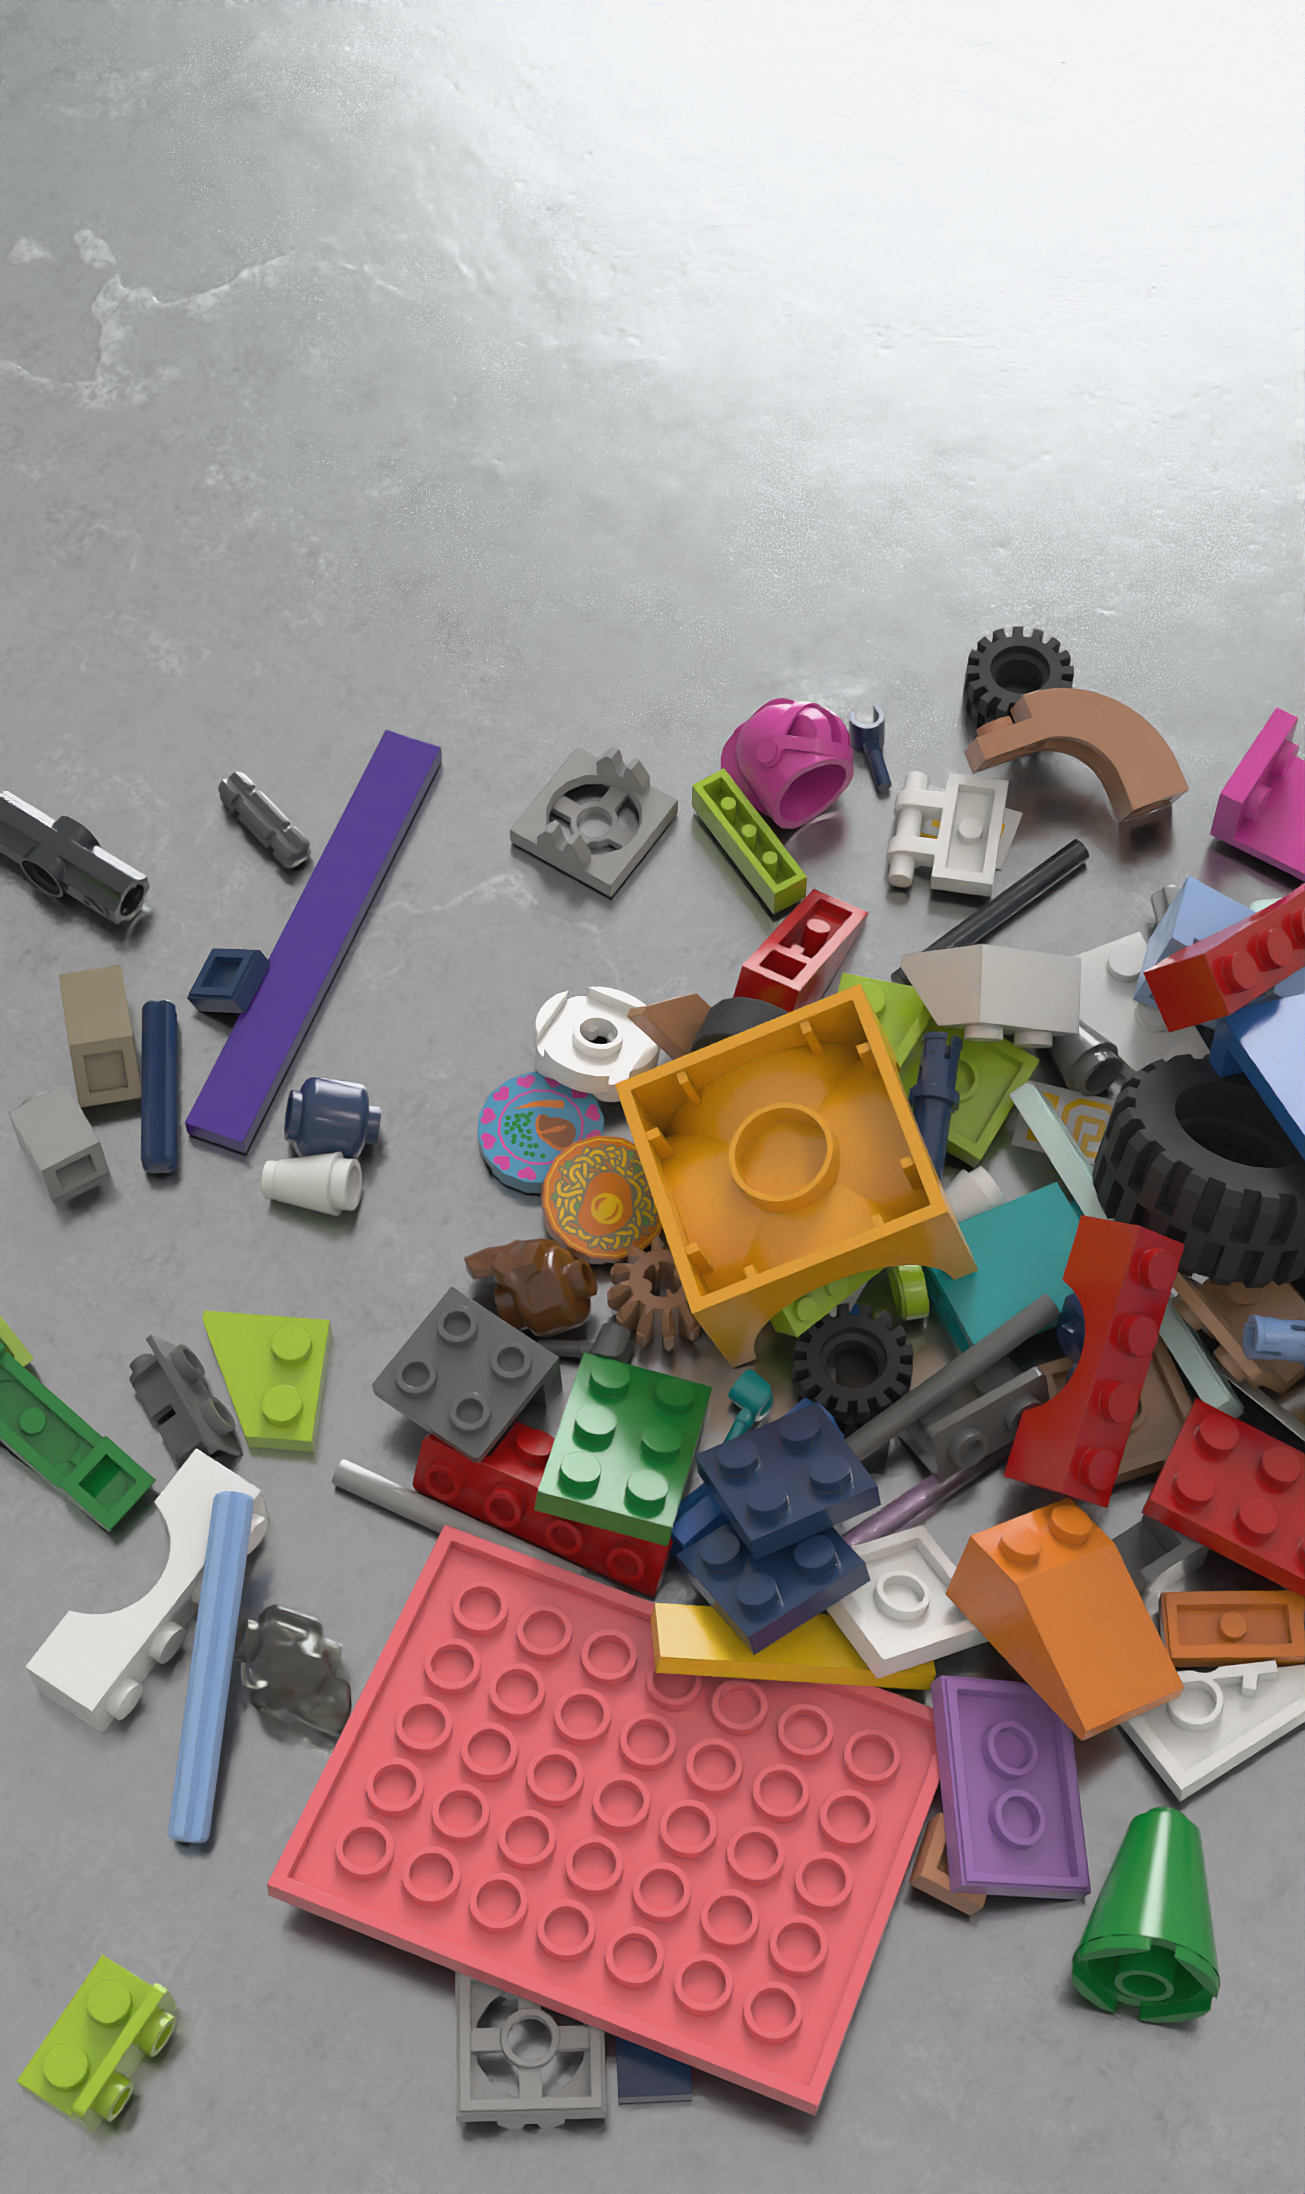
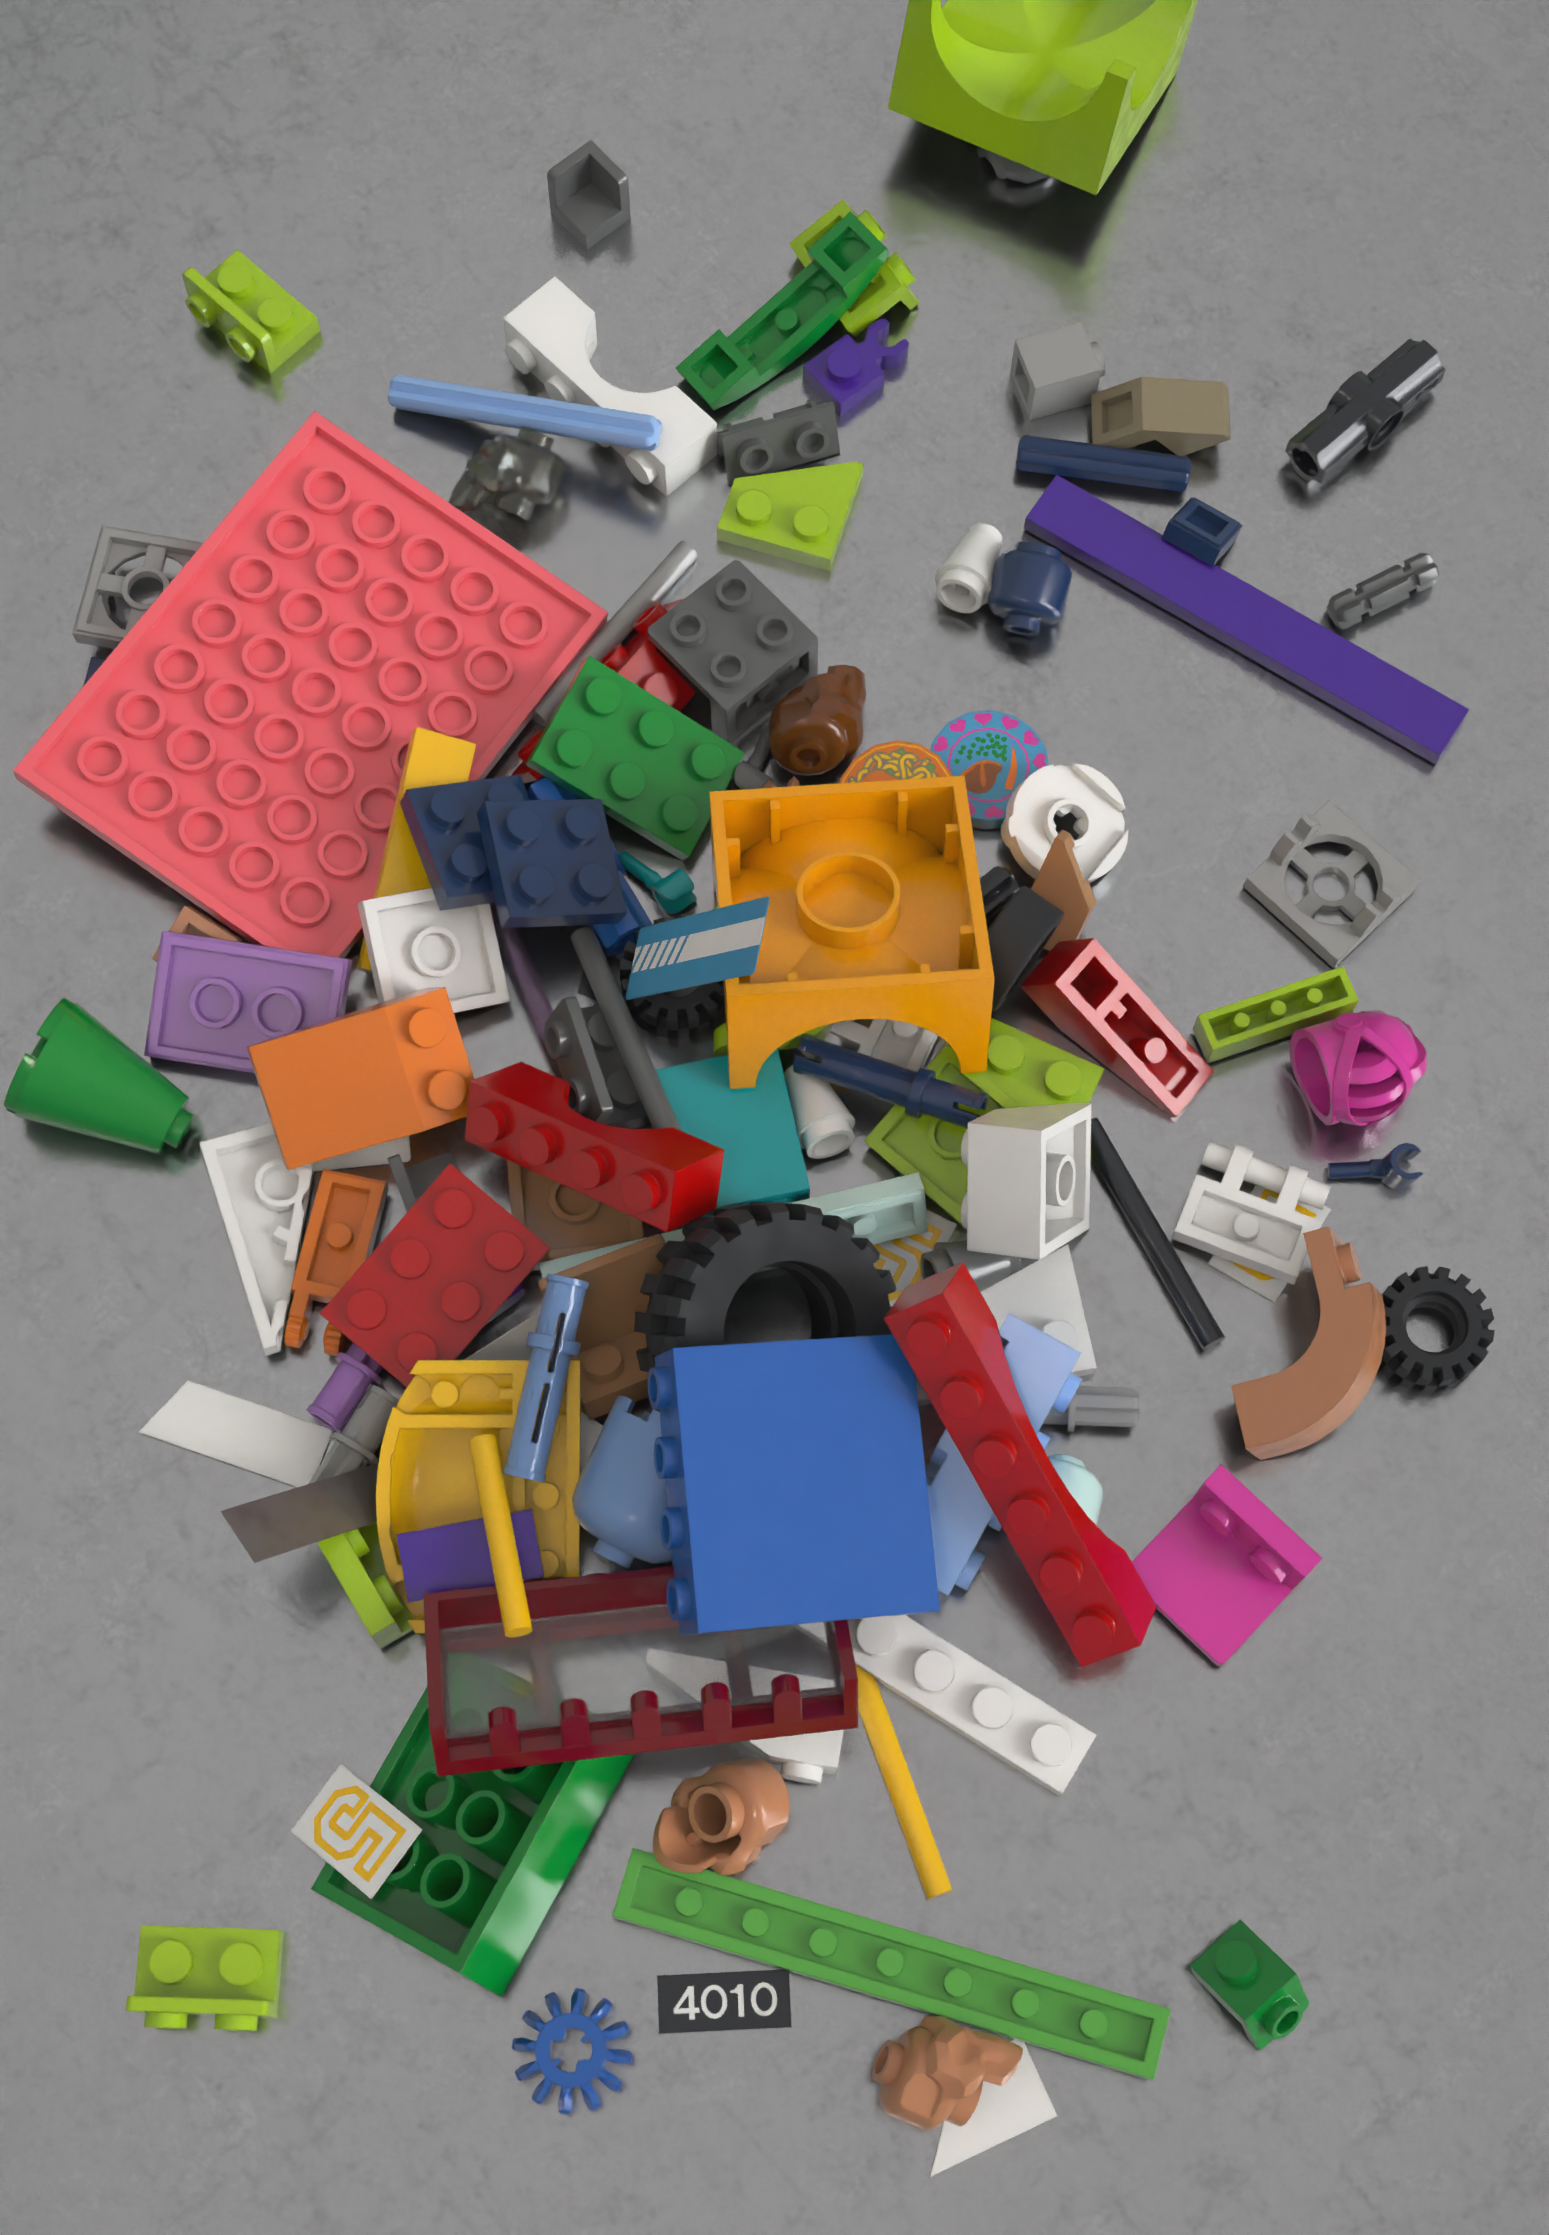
camera: 100 degrees right, 10 degrees up
none -> dark azure sticker [626,896,770,1000]
none -> dark purple plate [803,319,909,417]

